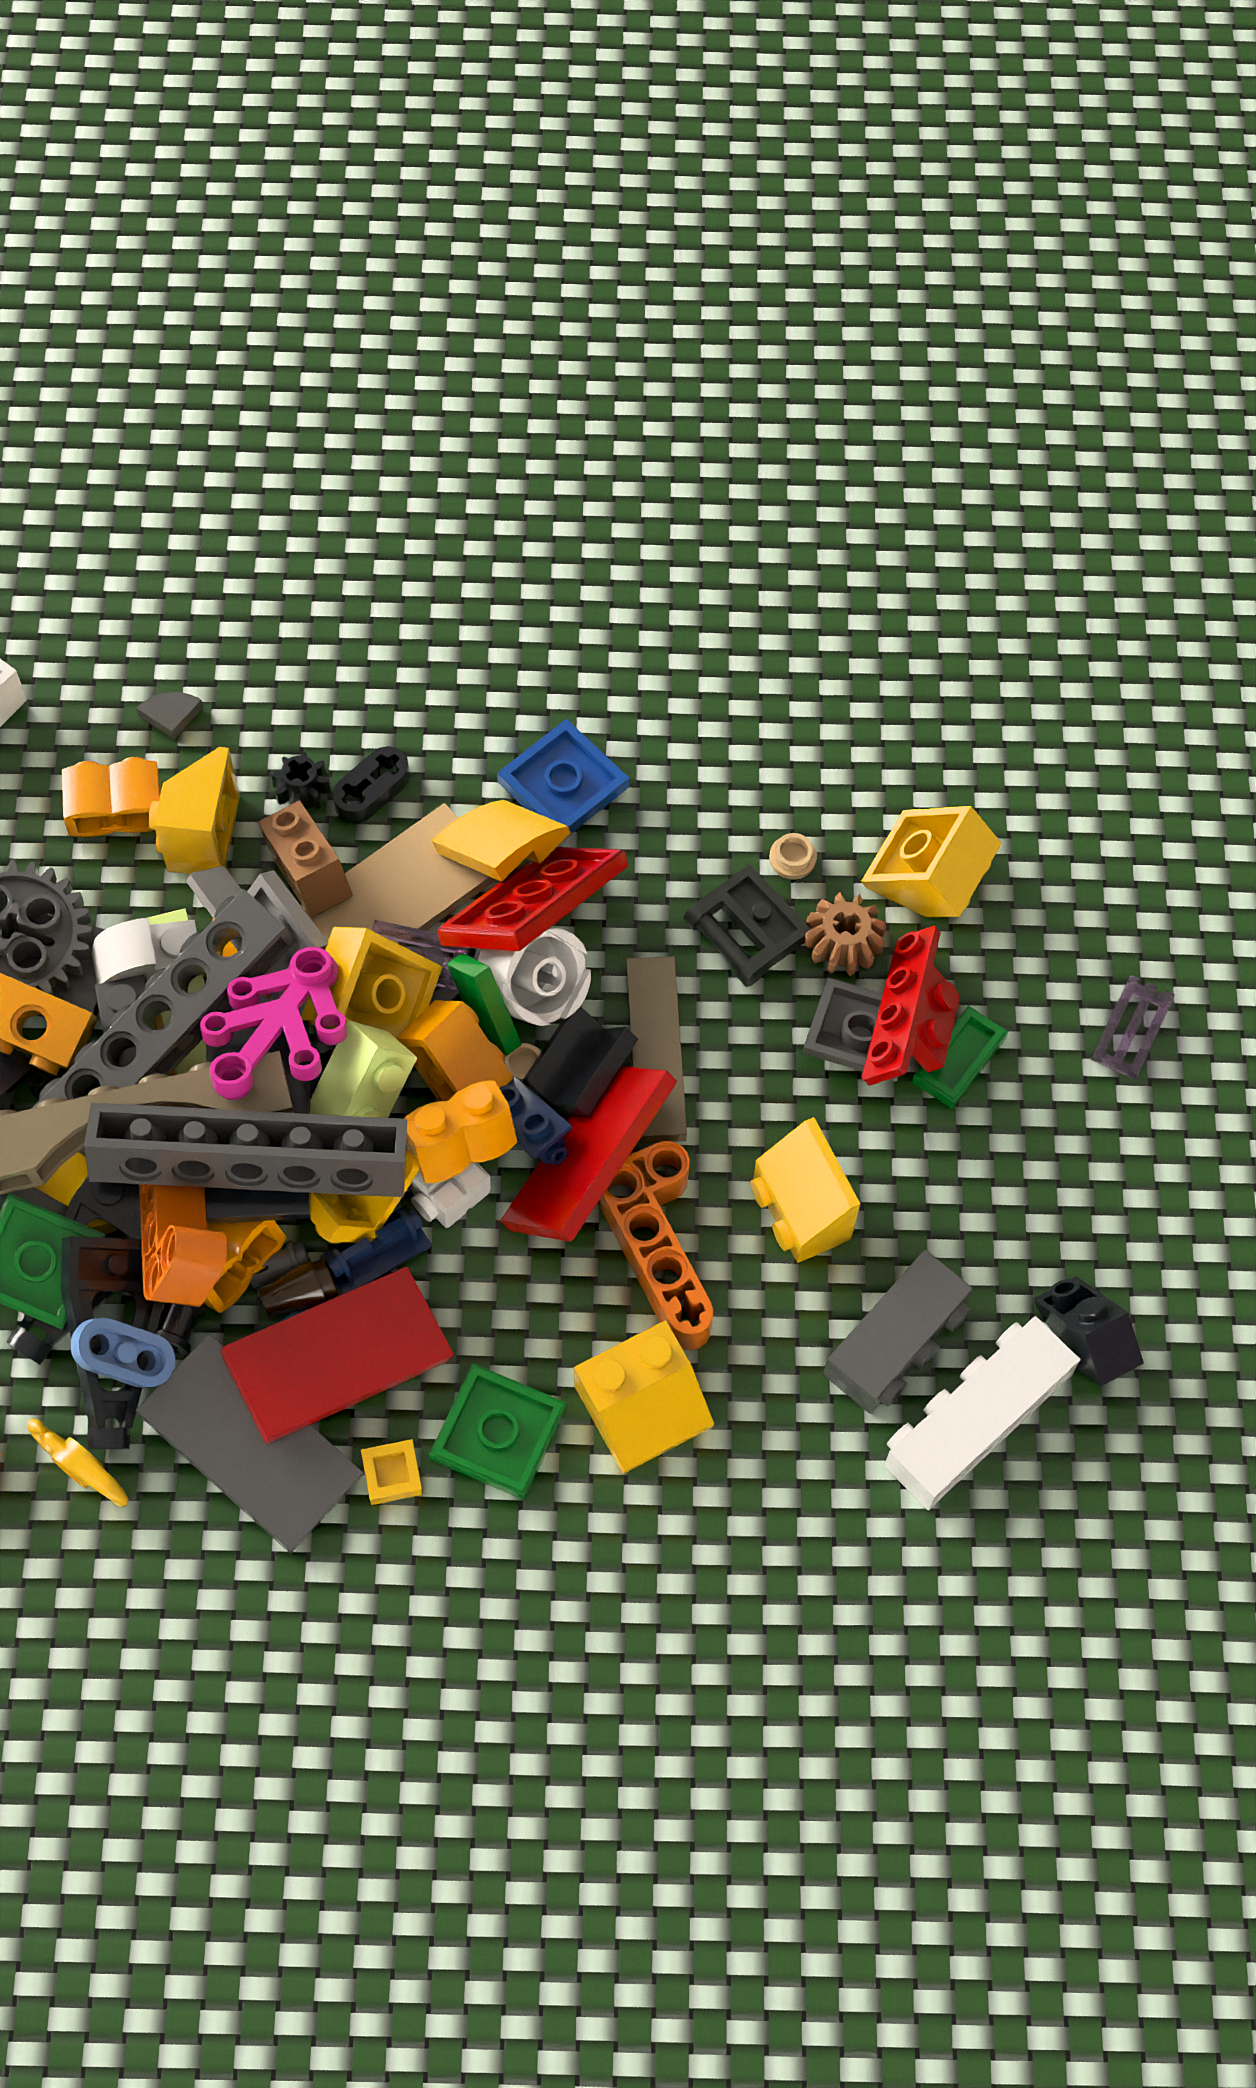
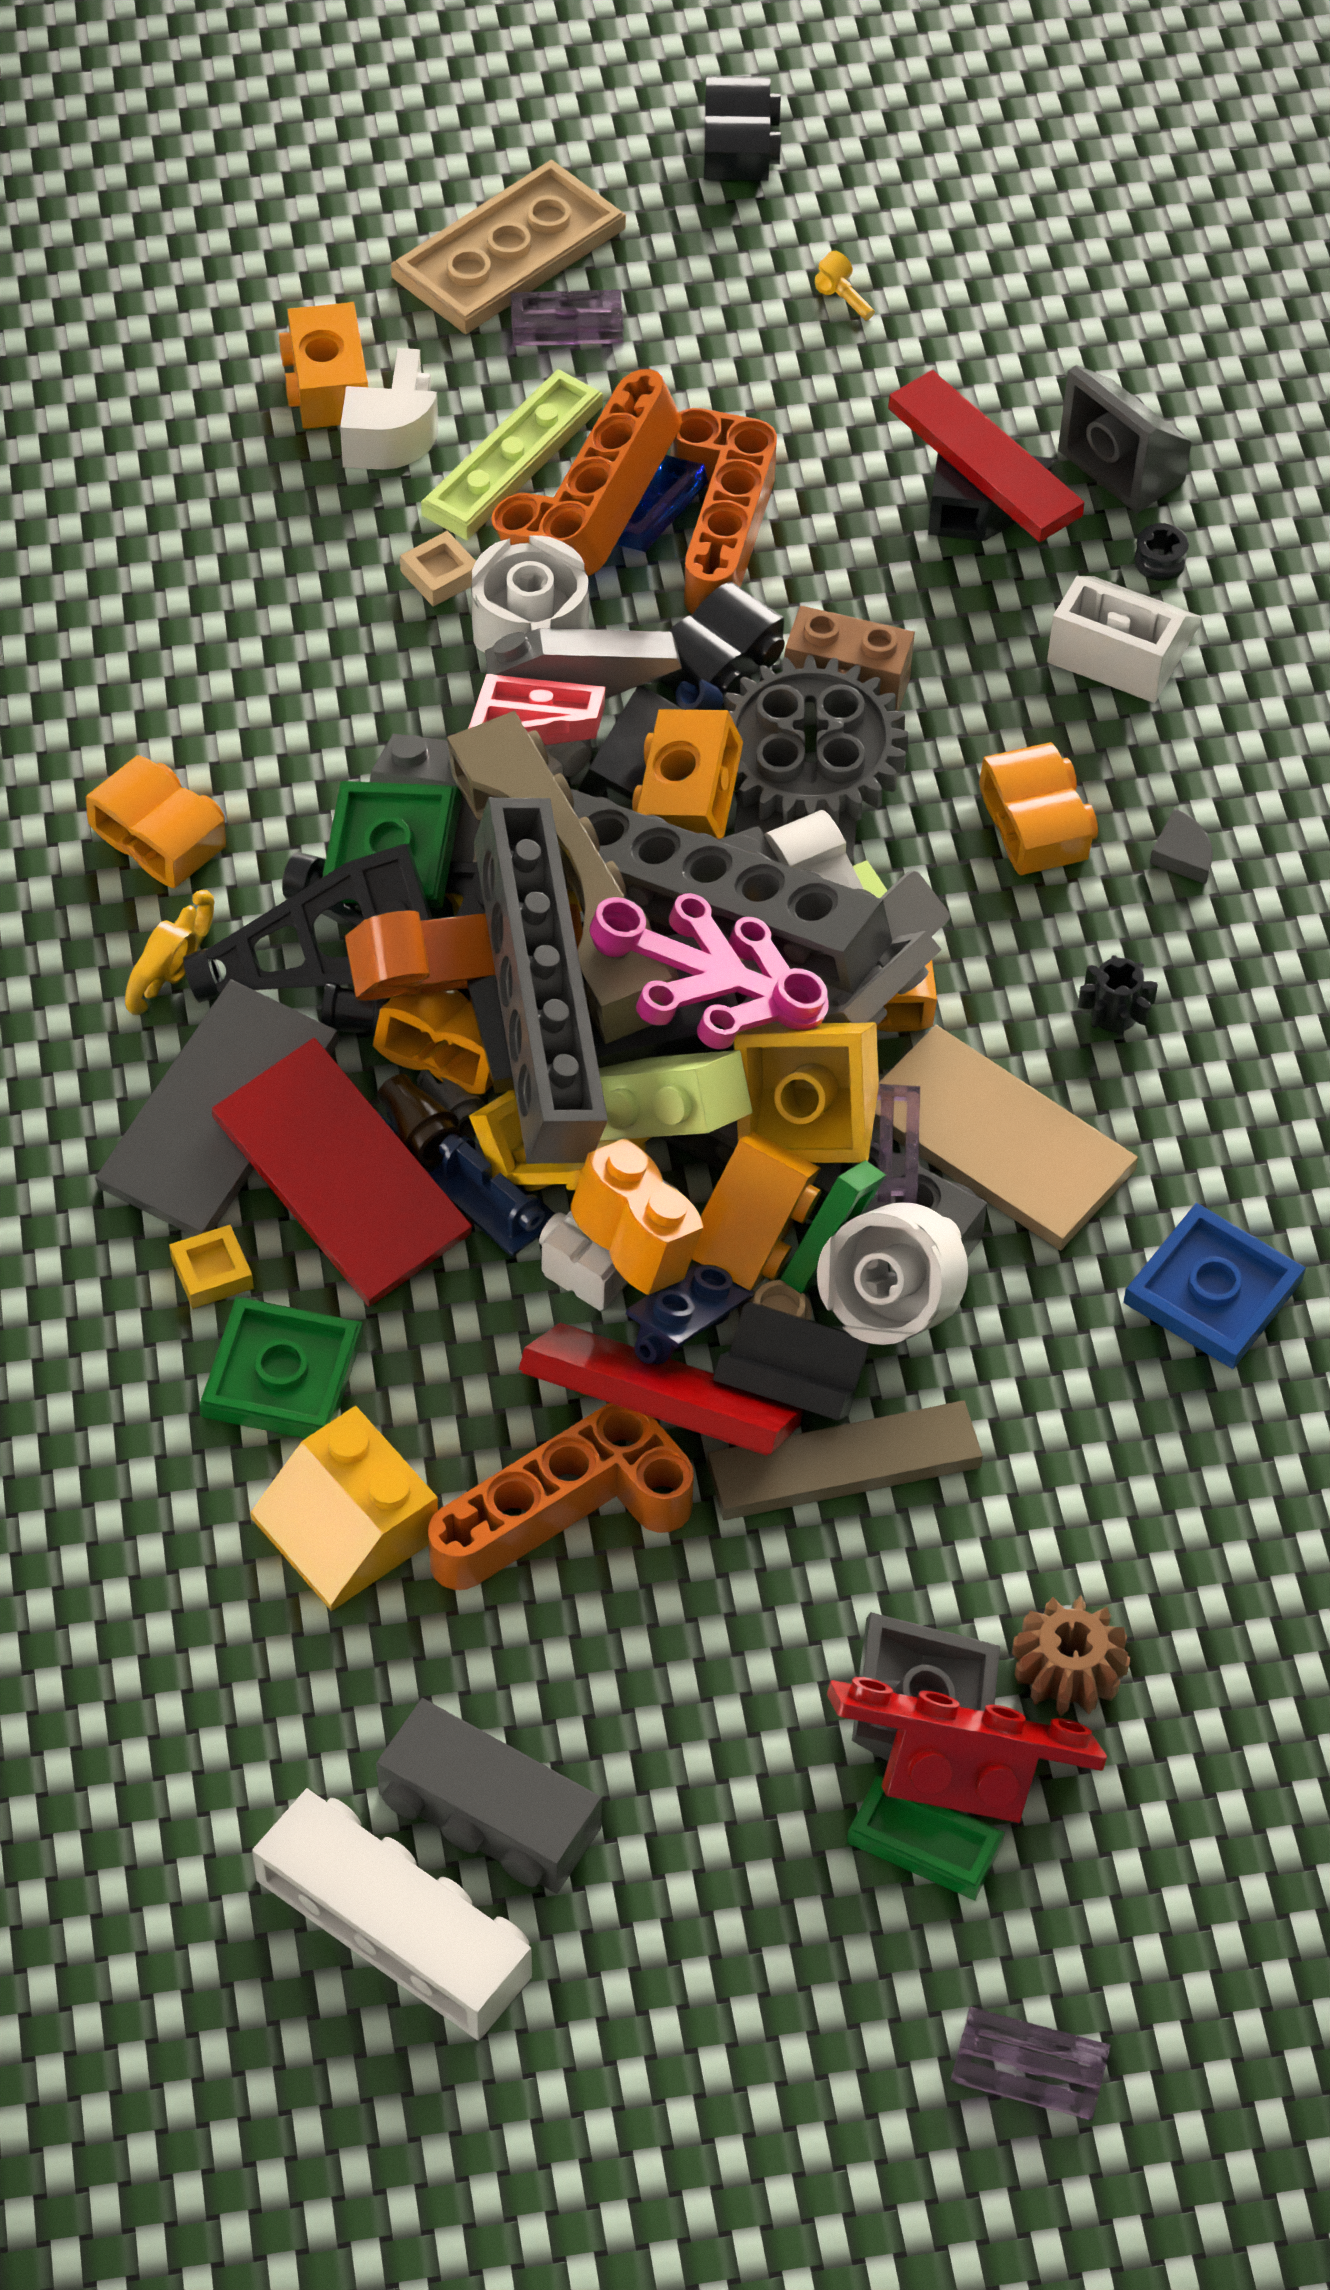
camera: 80 degrees right, 10 degrees down
medium blue plate [71,1318,175,1388] -> none
yellow slope [149,747,240,874] -> none
medium nougat brick [257,800,353,918] -> none
black beam [333,746,410,823] -> none
yellow slope [431,800,571,882] -> none
red tile [437,847,628,951] -> none
pearl dark grey plate [683,864,811,987] -> none
yellow slope [750,1117,860,1264] -> none
tan plate [769,833,817,879] -> none
yellow slope [861,806,1002,917] -> none
black slope [1033,1276,1144,1387] -> none

